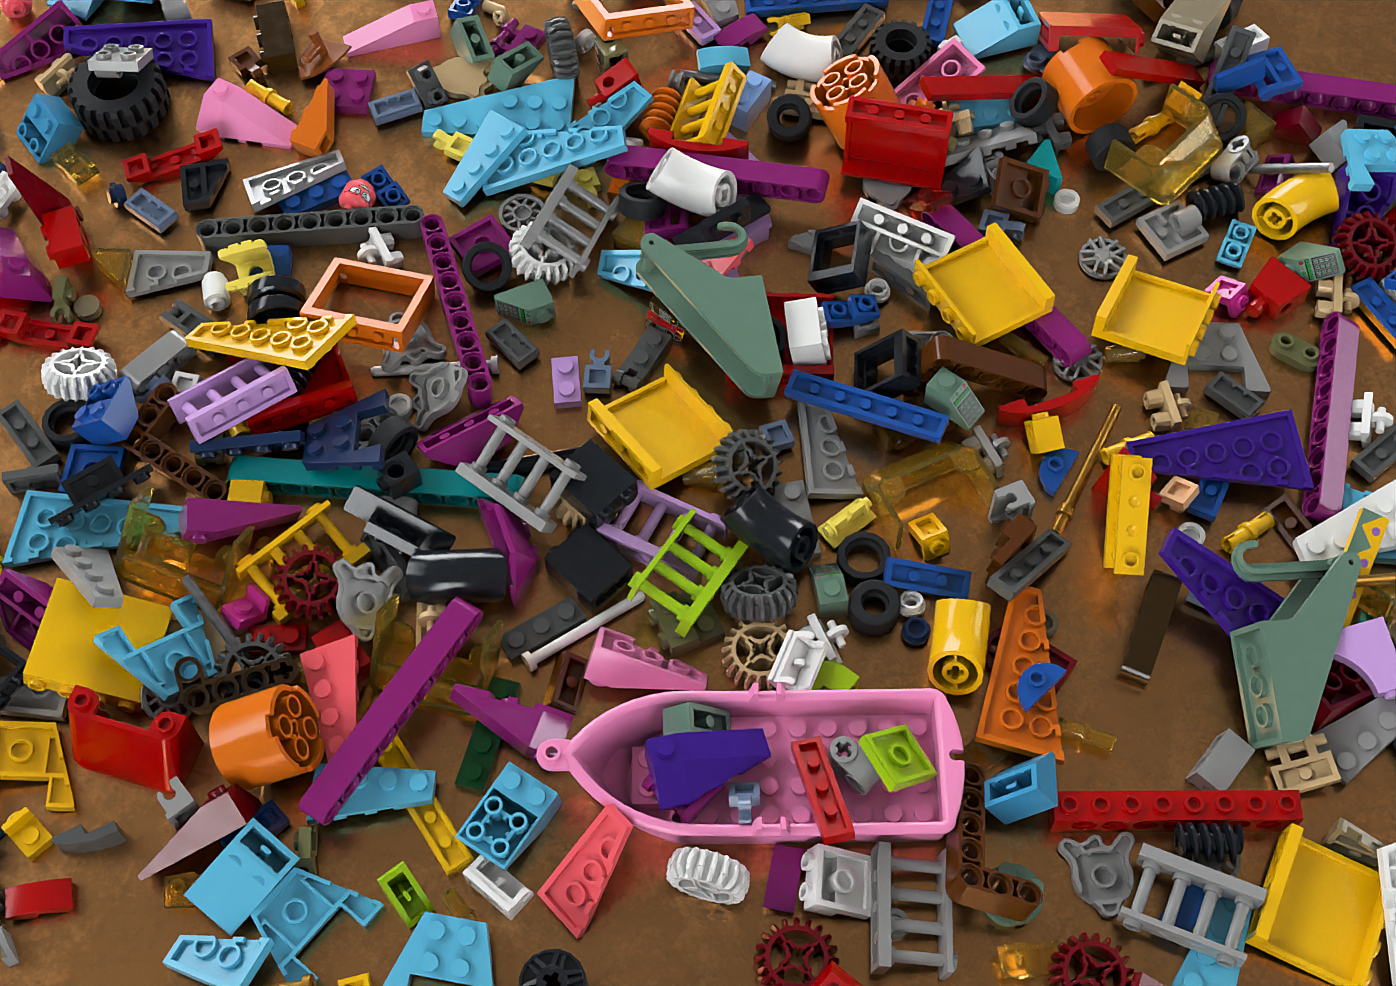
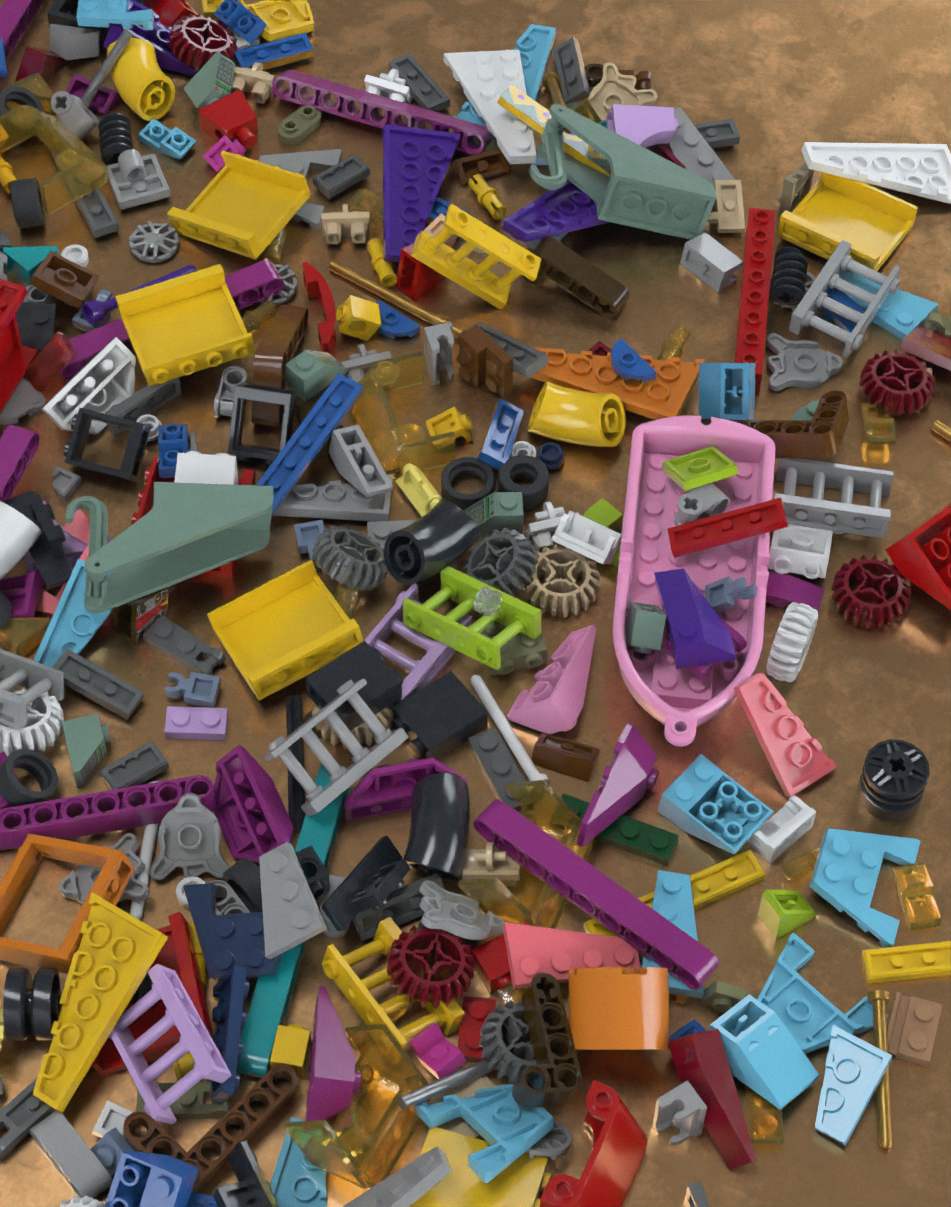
camera: 85 degrees left, 5 degrees down
none -> dark grey plate [52,649,144,720]
none -> dark purple piece [82,265,196,325]
none -> light grey wing [259,842,327,959]
none -> light grey slope [328,425,393,497]
none -> clear bush [474,587,502,617]

